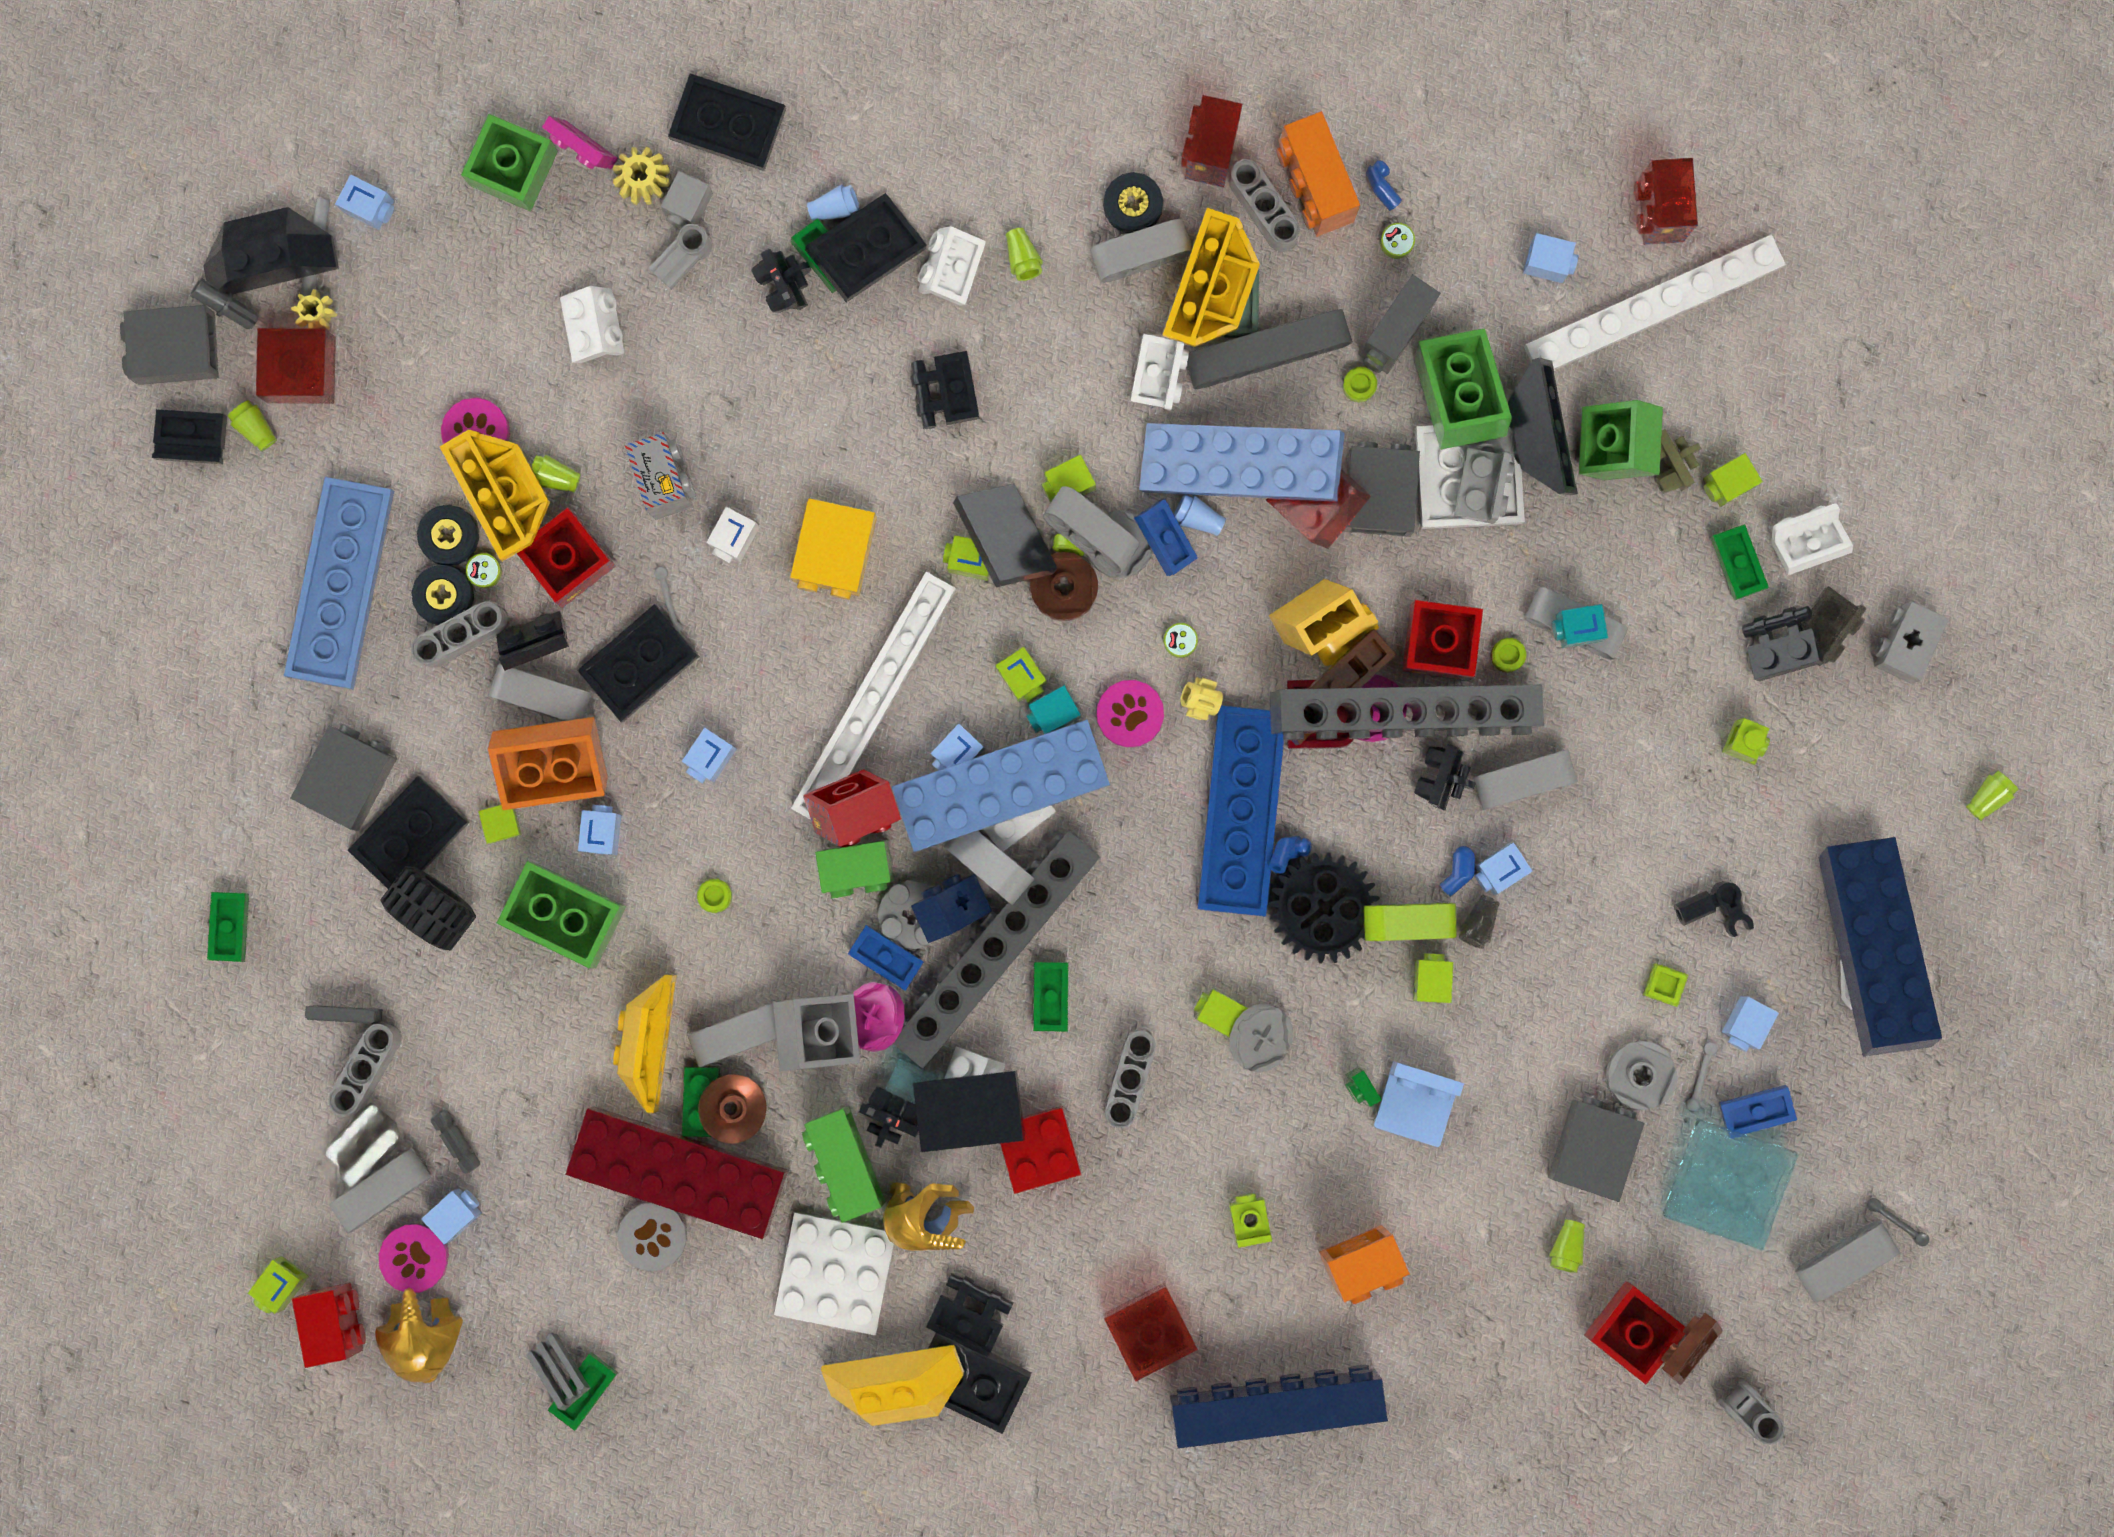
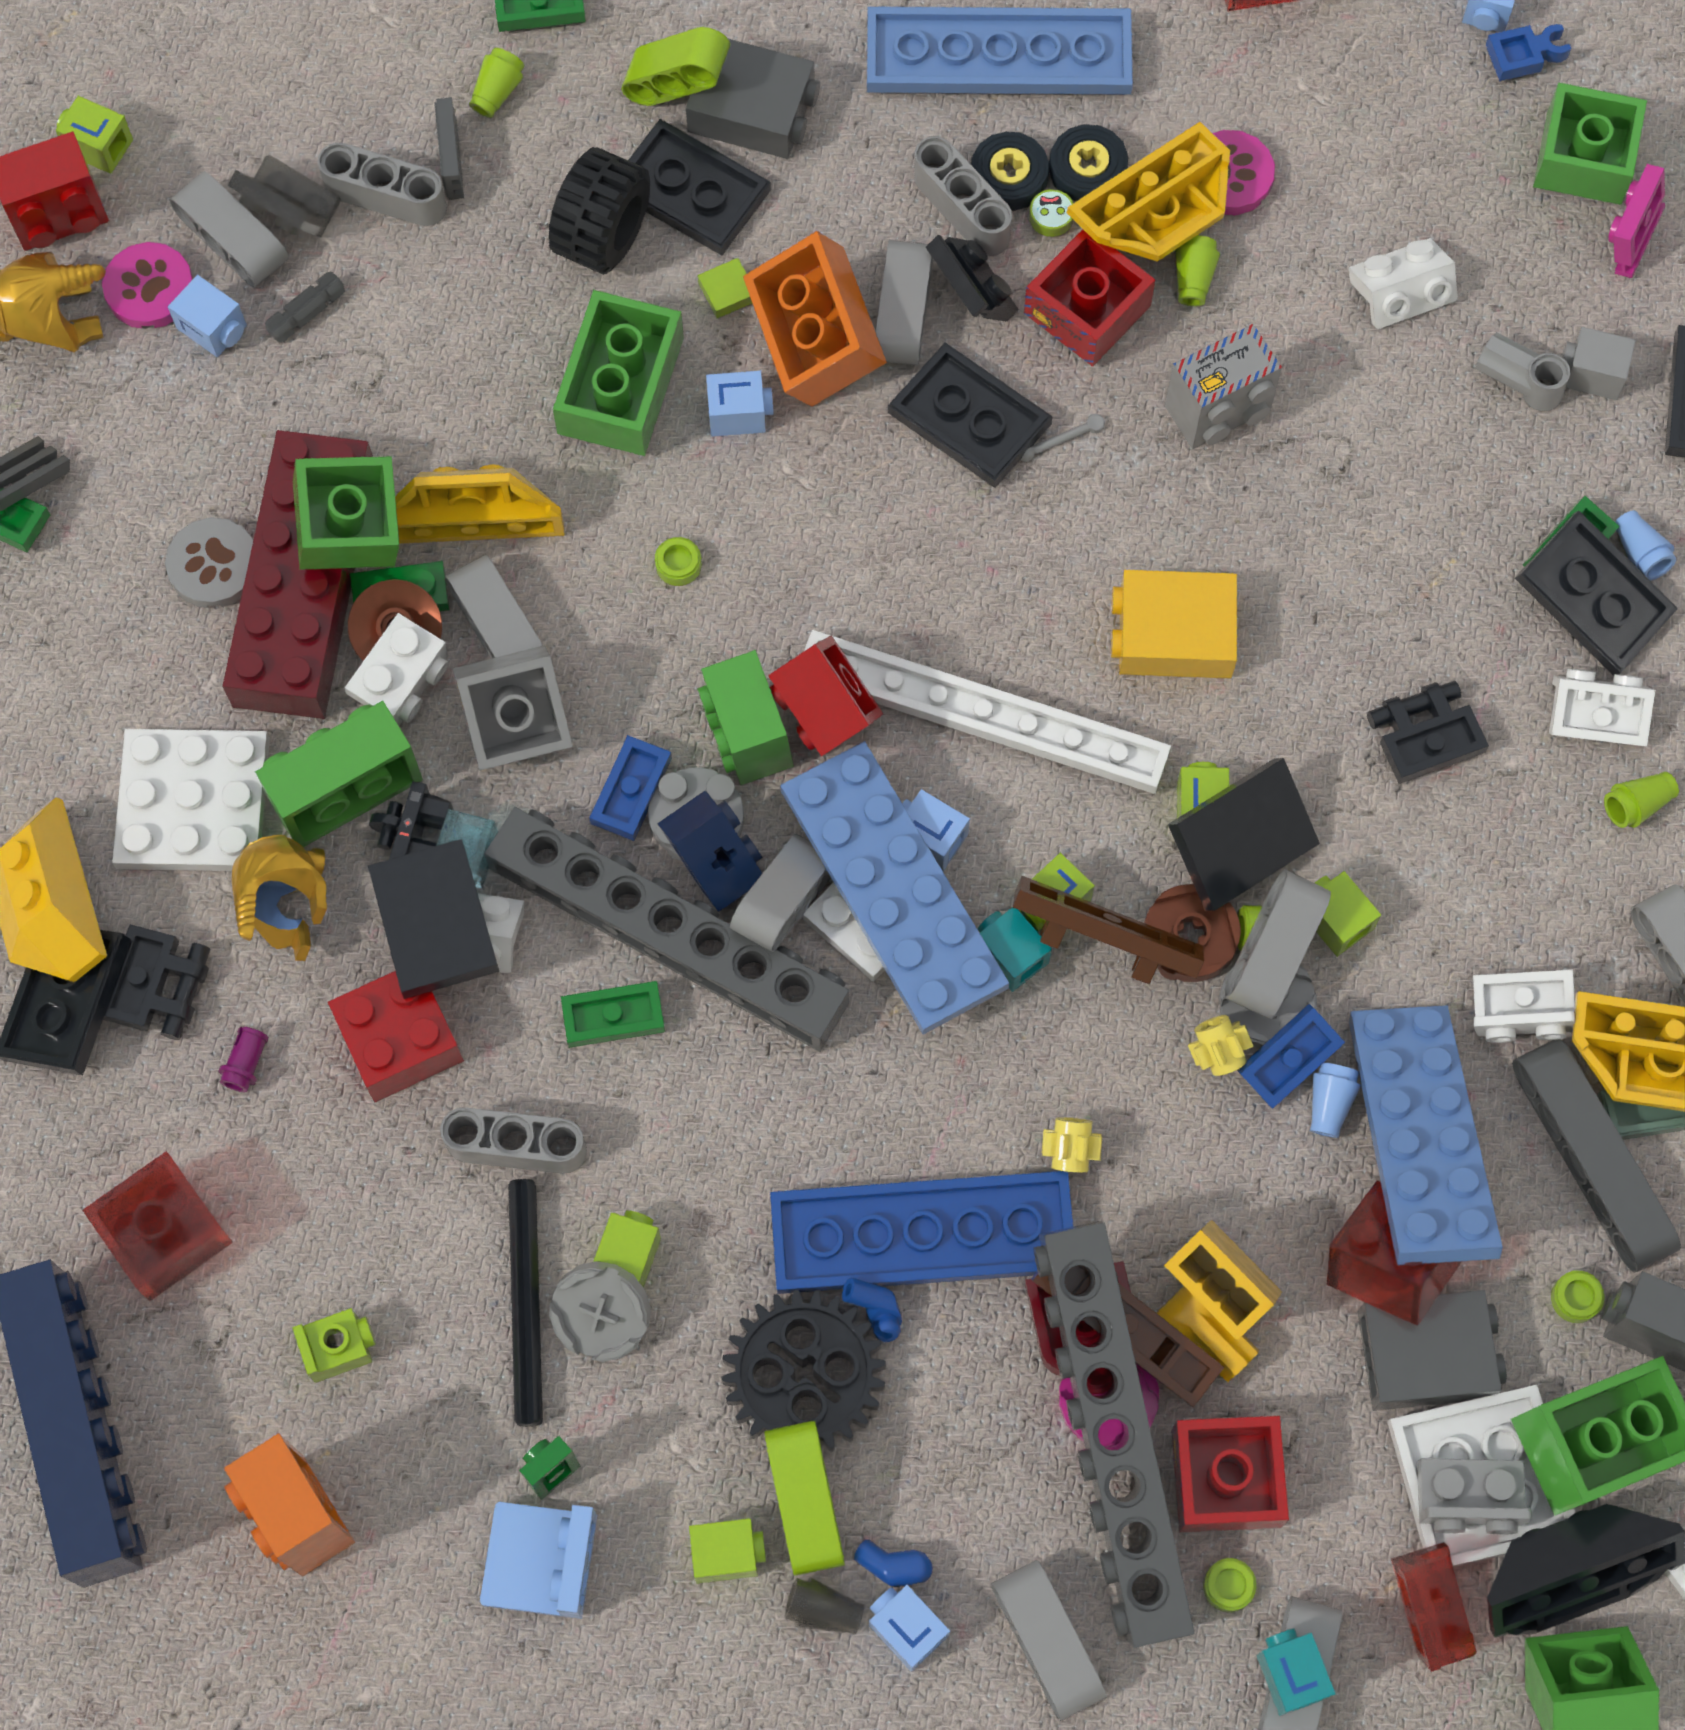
camera: 75 degrees right, 15 degrees down
light yellow gear [613,147,670,205] -> none
light blue brick [682,728,737,783] -> none
white brick [706,507,759,563] -> none
black hips [751,249,811,313] -> none
dark pink tile [853,982,905,1052] -> none
dark pink tile [1097,680,1164,748] -> none
tile [1163,623,1198,658] -> none
black hips [1414,744,1476,811] -> none
none -> magenta pin [218,1026,269,1093]
none -> bright green brick [293,456,399,570]
none -> white bracket [345,613,449,726]
none -> lime cone [469,47,525,118]
none -> black axle [508,1179,543,1427]
none -> lime beam [621,27,731,106]
none -> reddish brown hinge [1013,876,1204,984]
none -> light yellow gear [1188,1015,1254,1076]
none -> clear red hinge [1391,1542,1477,1672]
none -> blue plate [1485,24,1571,82]

